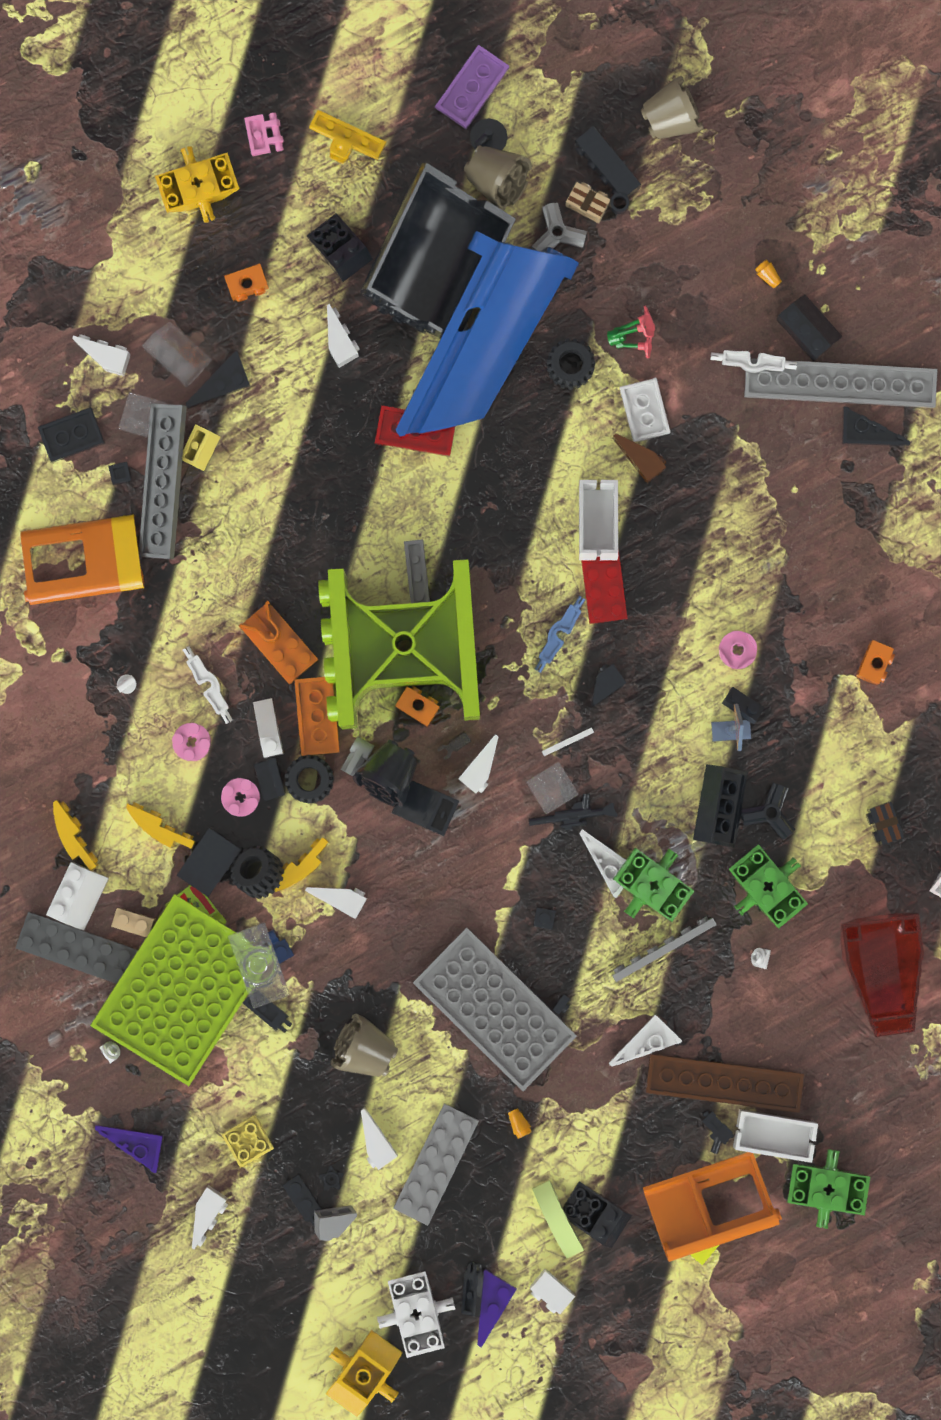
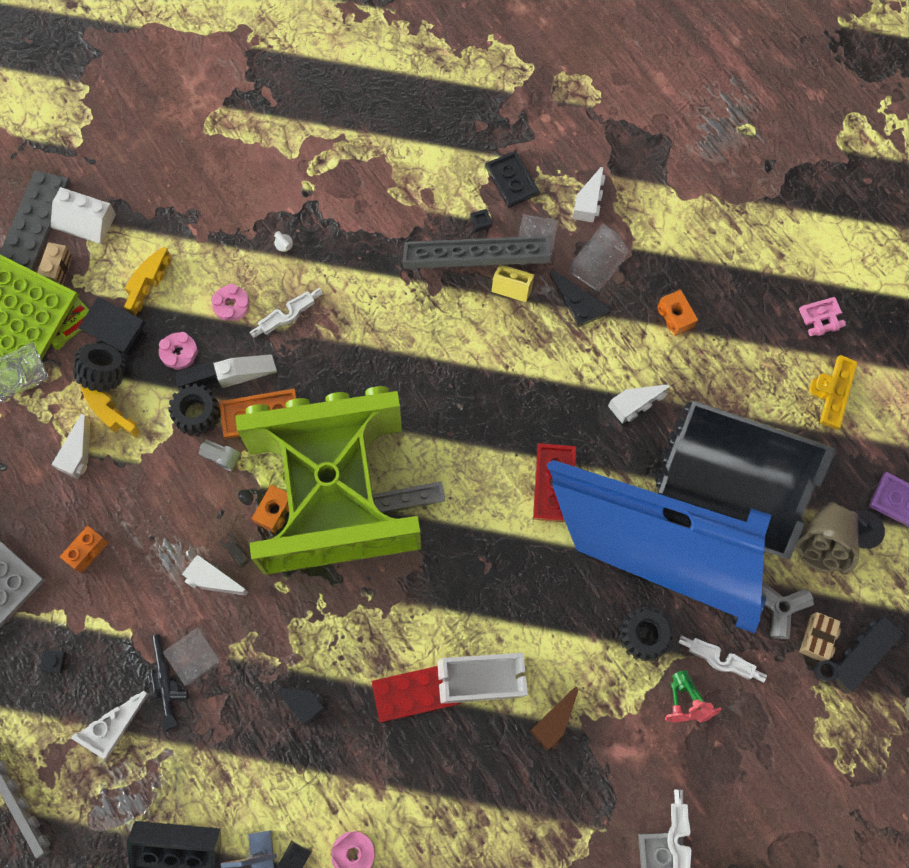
camera: 80 degrees right, 15 degrees down
orange piece [20,514,145,605] -> none
yellow slope [53,800,99,871] -> none
yellow slope [155,146,239,222] -> none
orange plate [238,601,318,685] -> none
dark blue plate [267,929,294,965] -> none
black slope [307,213,373,282] -> none
black cone [353,739,418,807] -> none
black slope [392,780,460,836] -> none
medium blue piece [534,596,586,673] -> none
white sticker [542,727,594,756] -> none
bright green slope [613,848,694,922] -> none
white tile [619,378,671,442] -> none
light orange cone [755,259,782,288] -> none
none -> orange brick [60,525,109,573]
none -> white piece [678,635,767,683]

